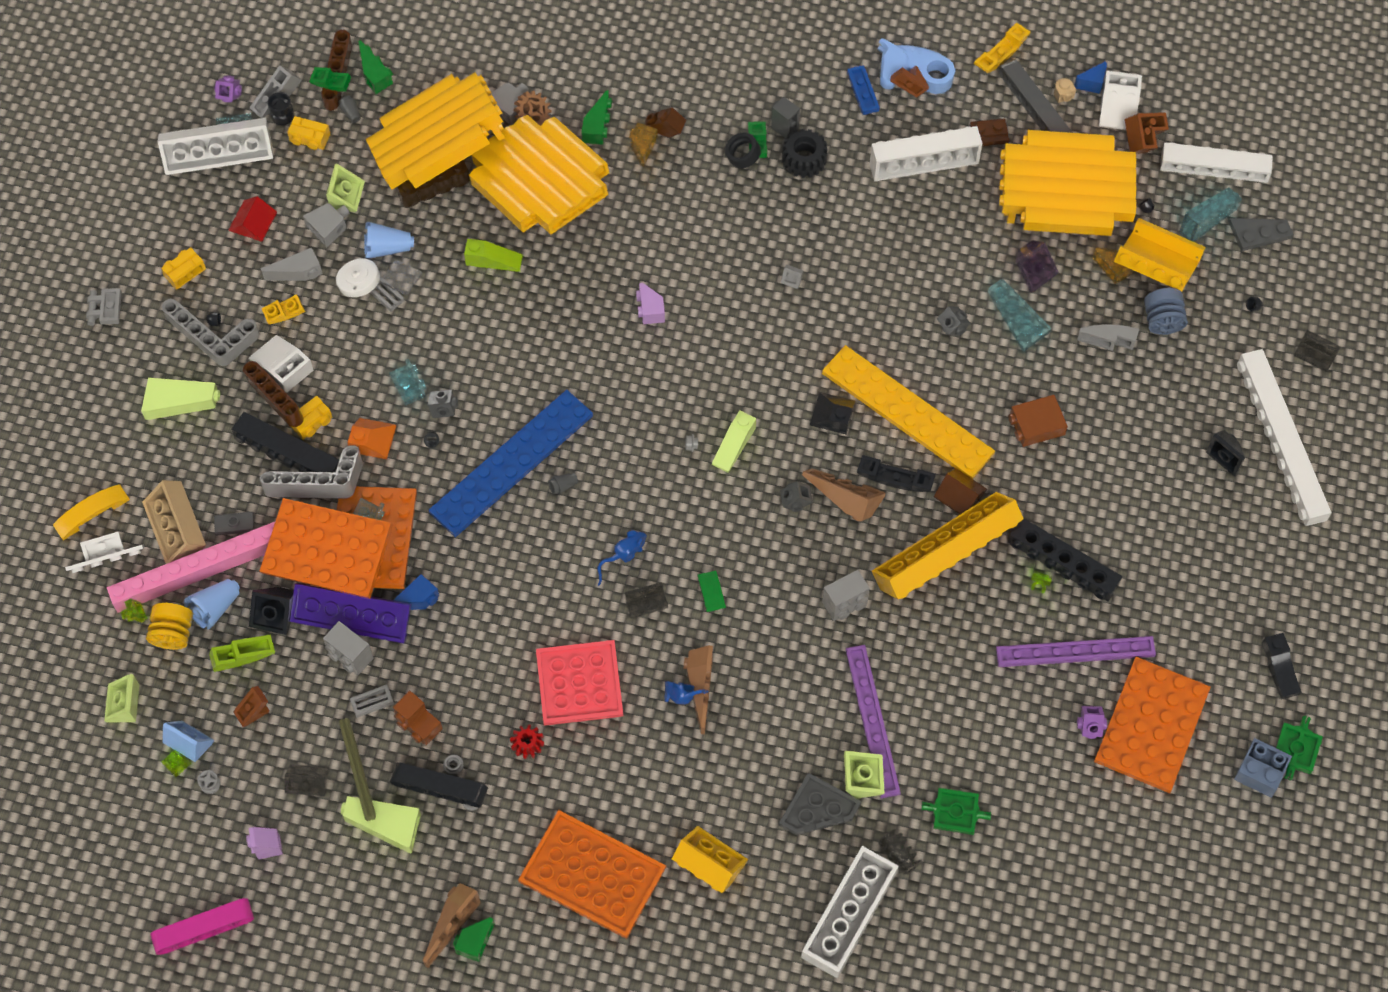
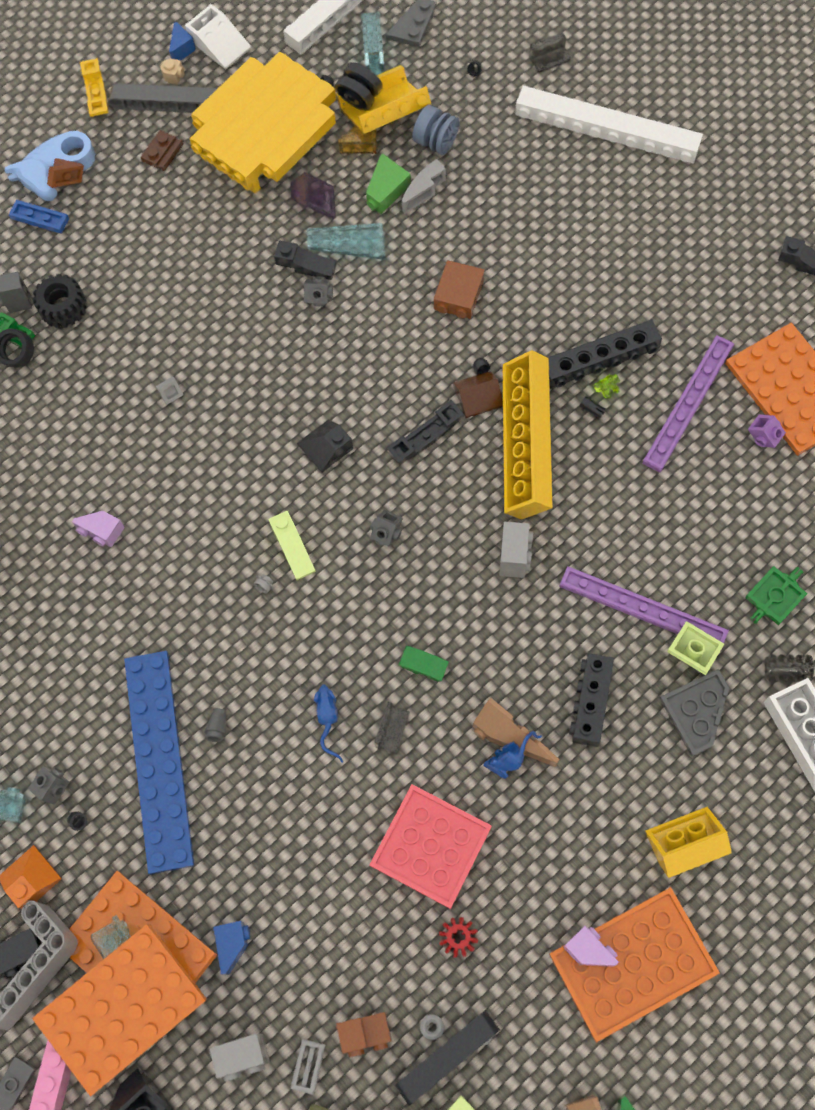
camera: 50 degrees left, 5 degrees up
dark purple plate [290,582,411,644] -> none
medium nougat wedge [802,468,886,521] -> none
yellow plate [822,345,995,479] -> none
white brick [869,126,982,182] -> none
dark orange brick [1125,112,1169,154] -> none
black slope [1206,430,1245,477] -> none
none -> black slope [274,240,337,280]
none -> black wheel [335,62,383,111]
none -> bright green slope [366,154,411,214]
none -> black hinge [473,358,491,375]
none -> lavender slope [563,926,619,967]
none -> black brick [569,653,614,747]
none -> black pin [579,396,607,420]

